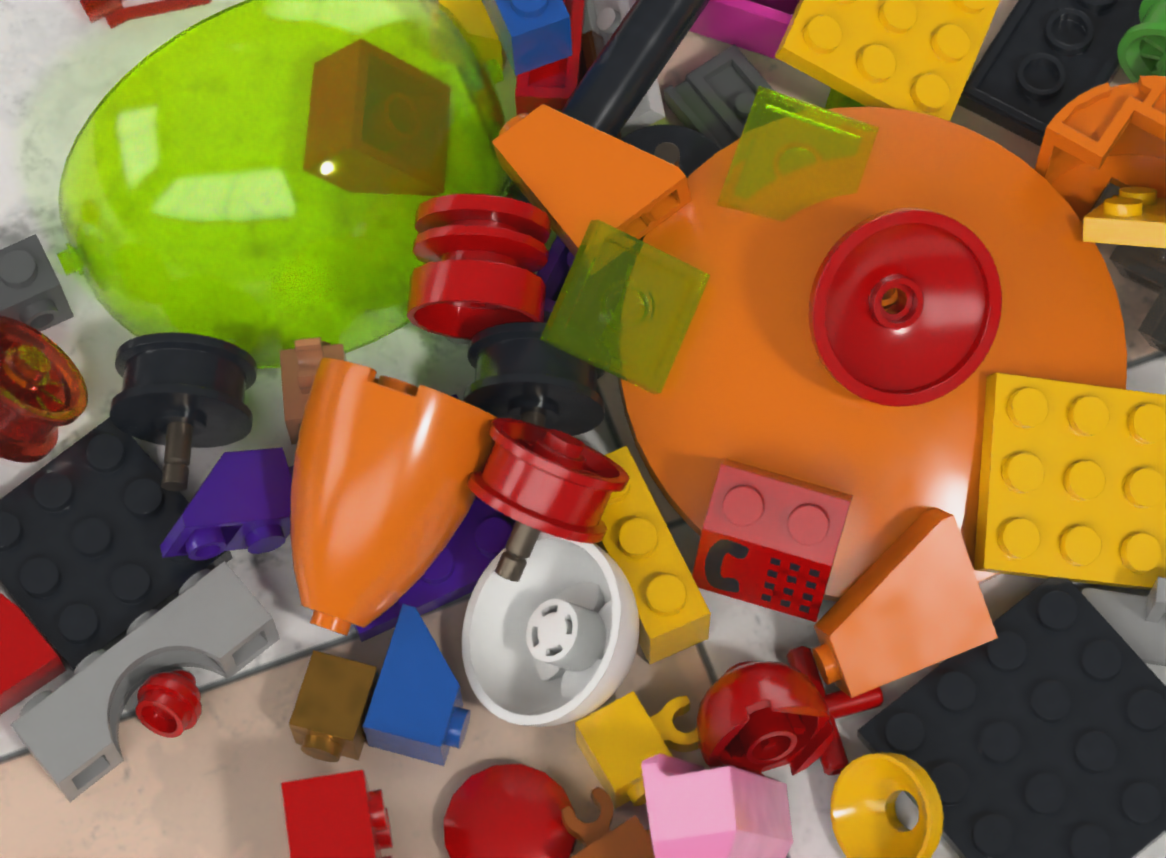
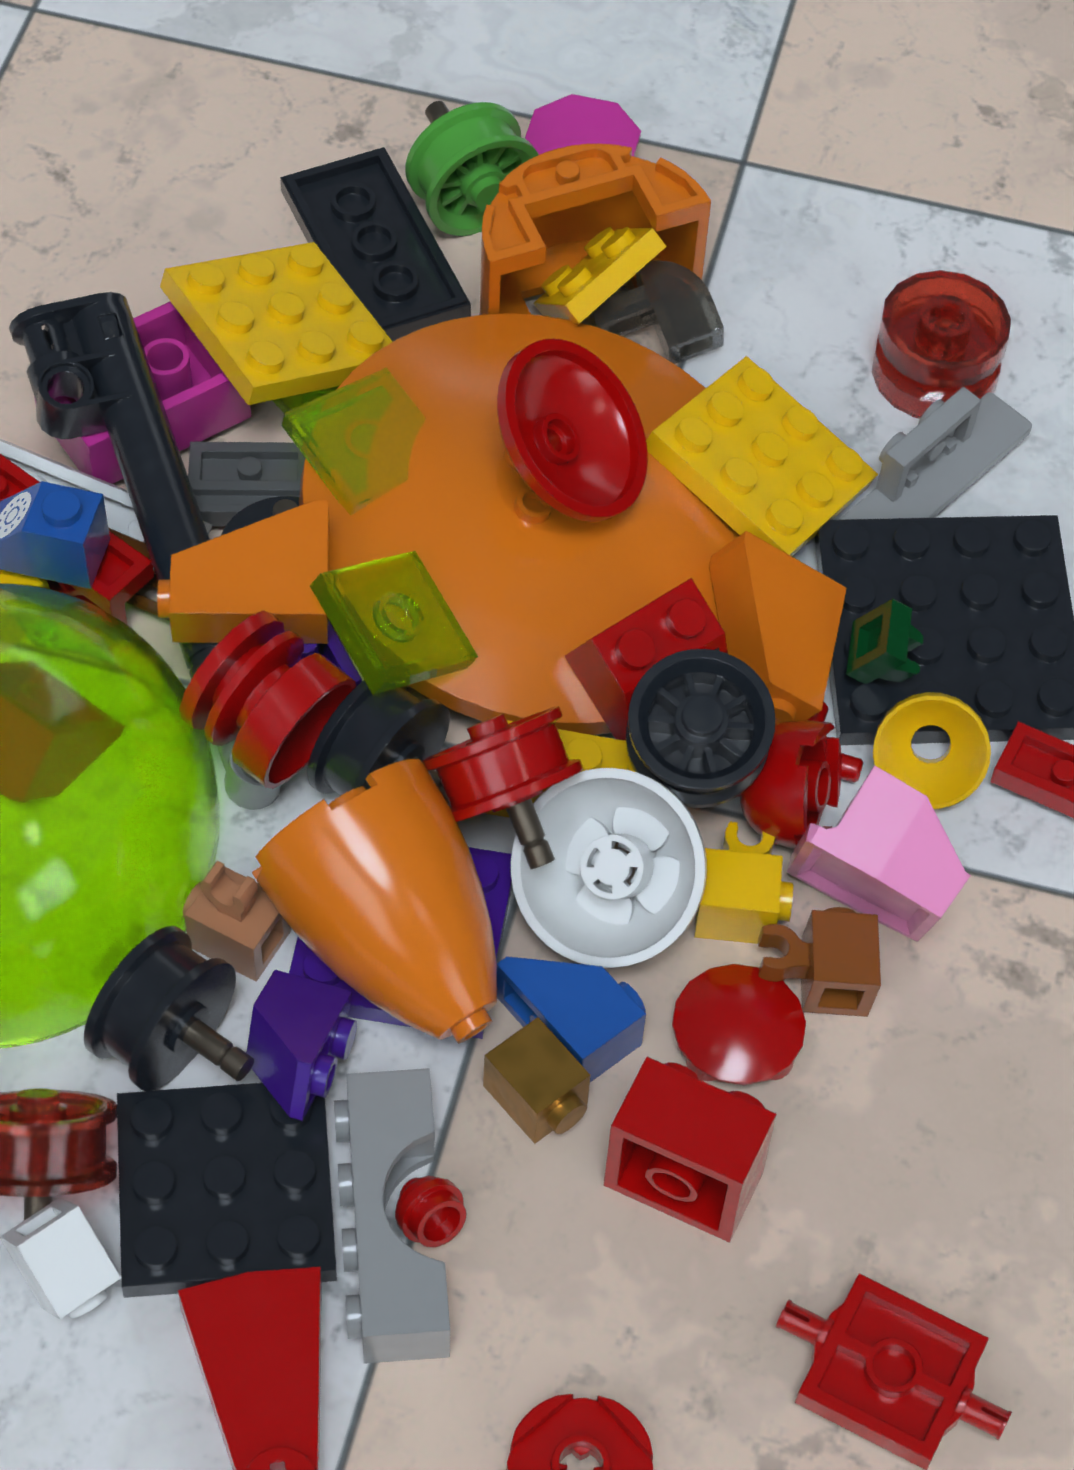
camera: 60 degrees left, 10 degrees down
none -> black wheel [626,649,775,808]
none -> dark green tile [846,598,923,684]

